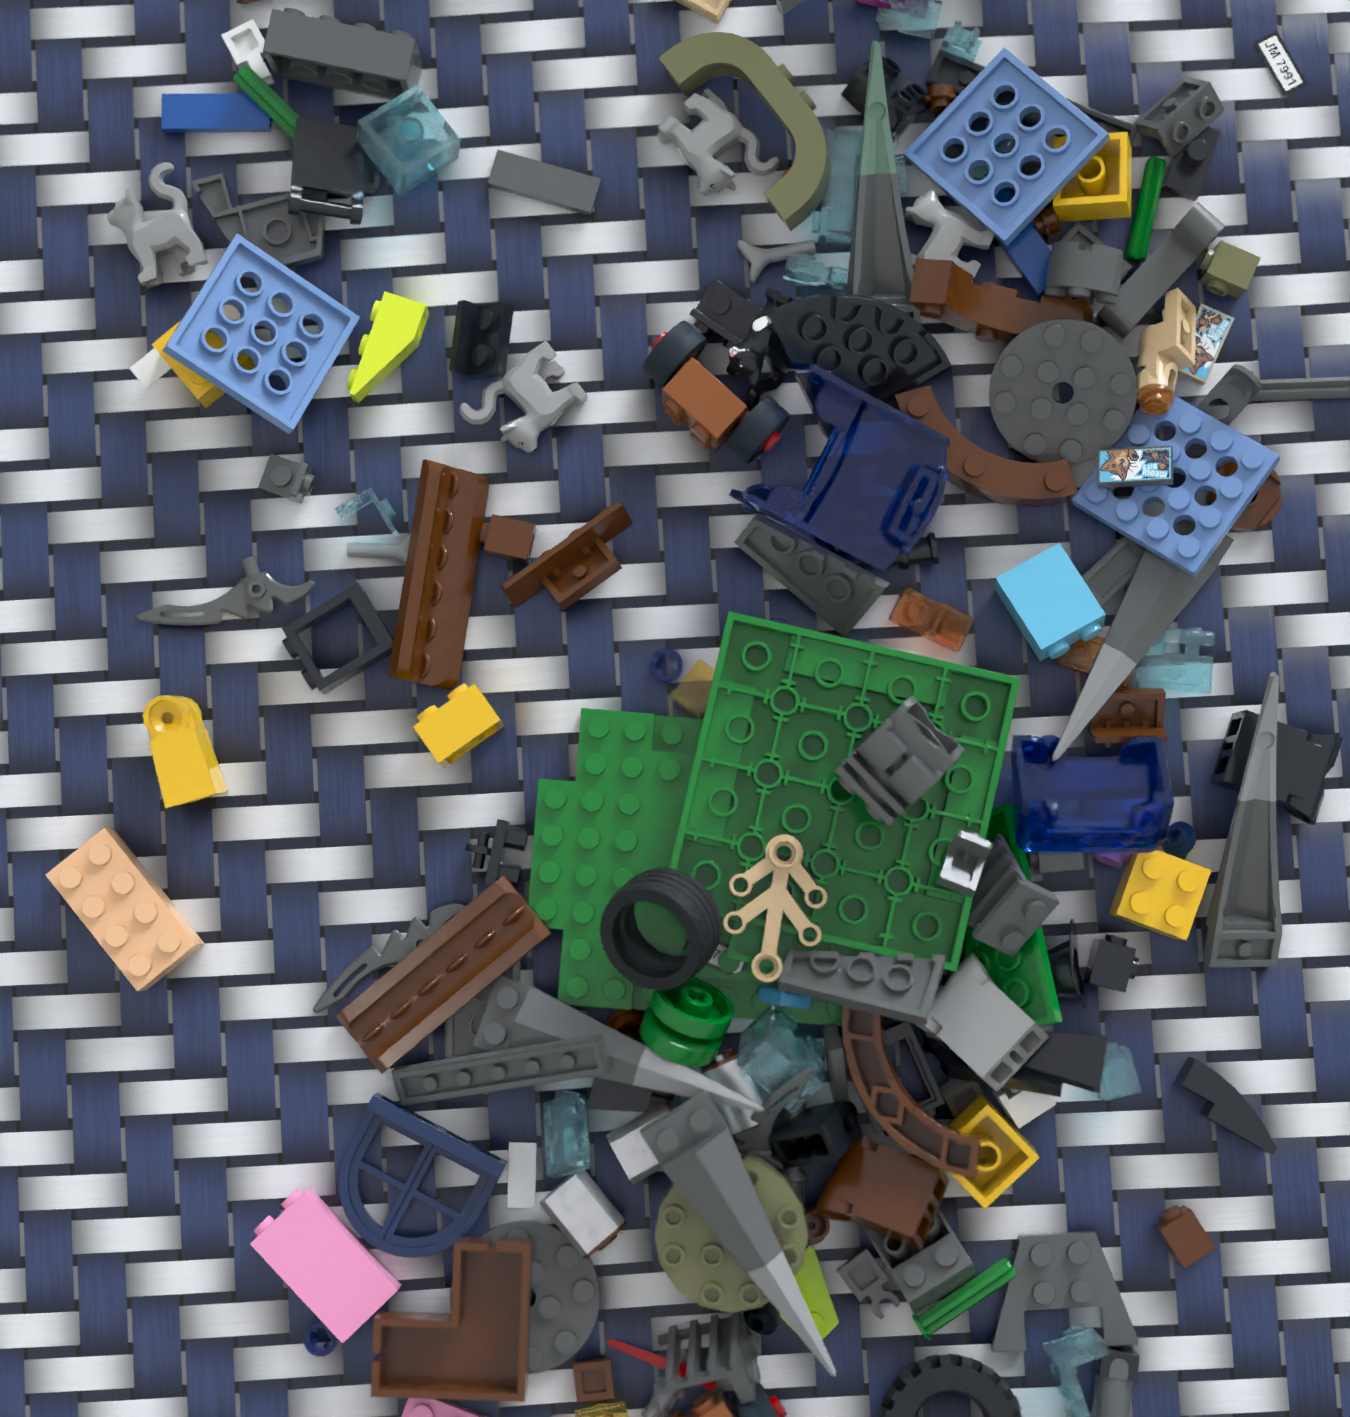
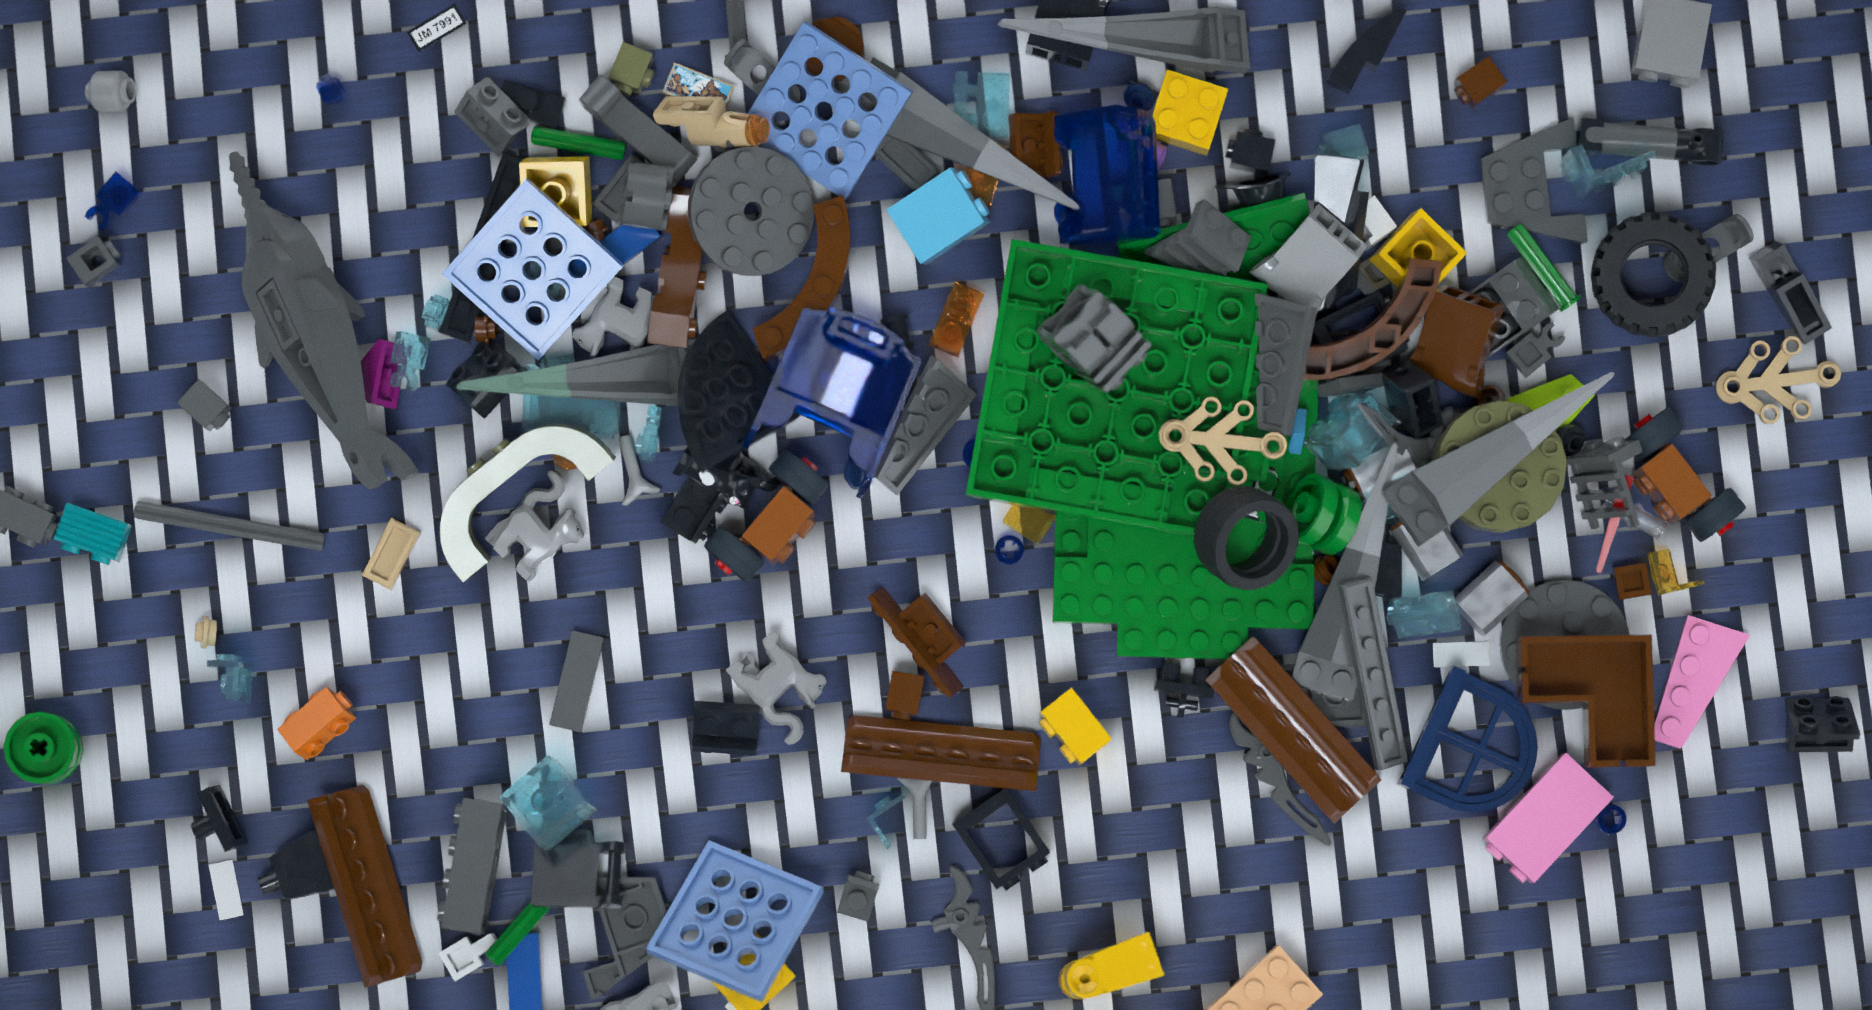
camera: 90 degrees left, 0 degrees up
neon yellow slope [347,291,429,403] -> none
dark grey bracket [936,830,993,897] -> none
tile [1098,446,1173,488] -> none

